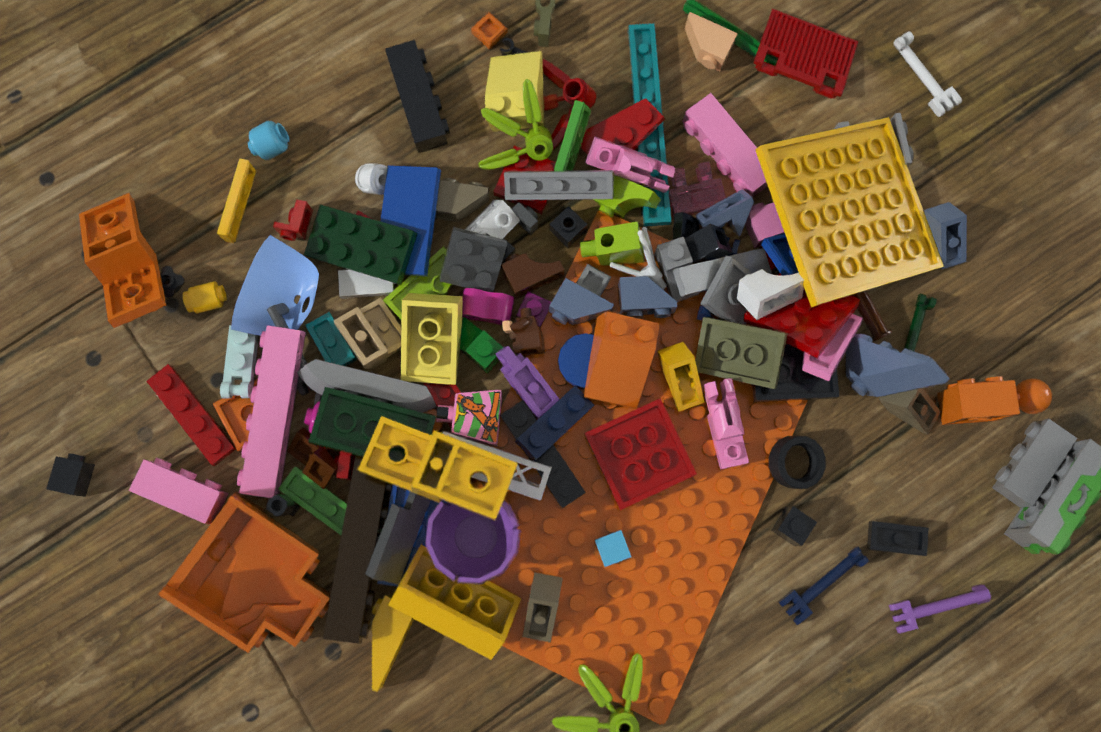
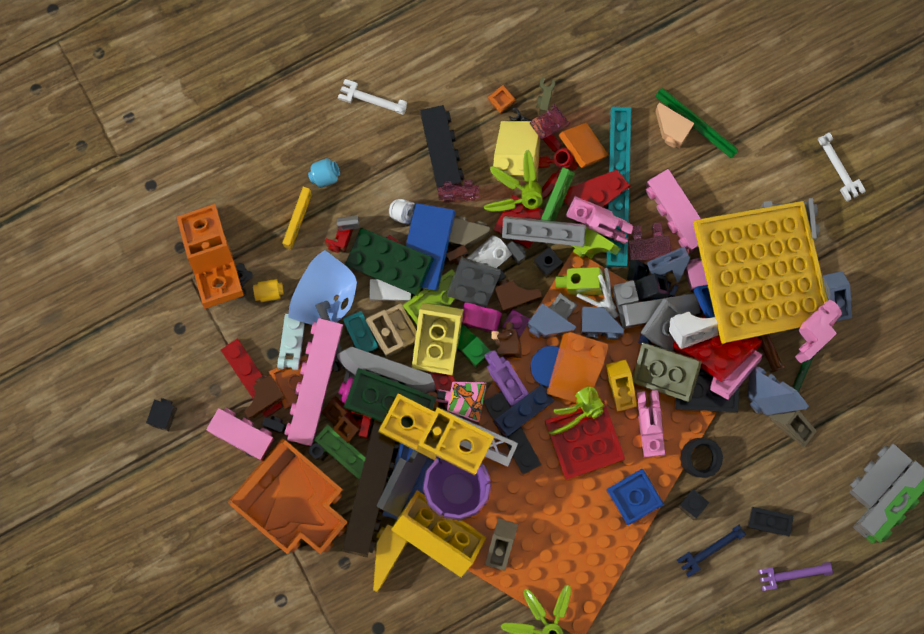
camera: 10 degrees right, 0 degrees up
medium azure tile [594,530,631,567] -> none
red window [753,8,858,99] -> none
orange brick [937,376,1052,425] -> none
none -> reddish brown arch [244,375,286,421]
none -> black plate [262,416,286,434]
none -> light grey slope [337,215,360,231]
none -> white hinge [338,79,407,115]
none -> clear pink plate [438,180,479,203]
none -> reddish brown plate [446,245,469,265]
none -> clear pink slope [530,104,570,139]
none -> lime plant [549,386,605,435]
none -> orange tile [559,122,609,168]
none -> blue tile [606,468,664,526]
none -> bright pink plate [795,300,842,363]

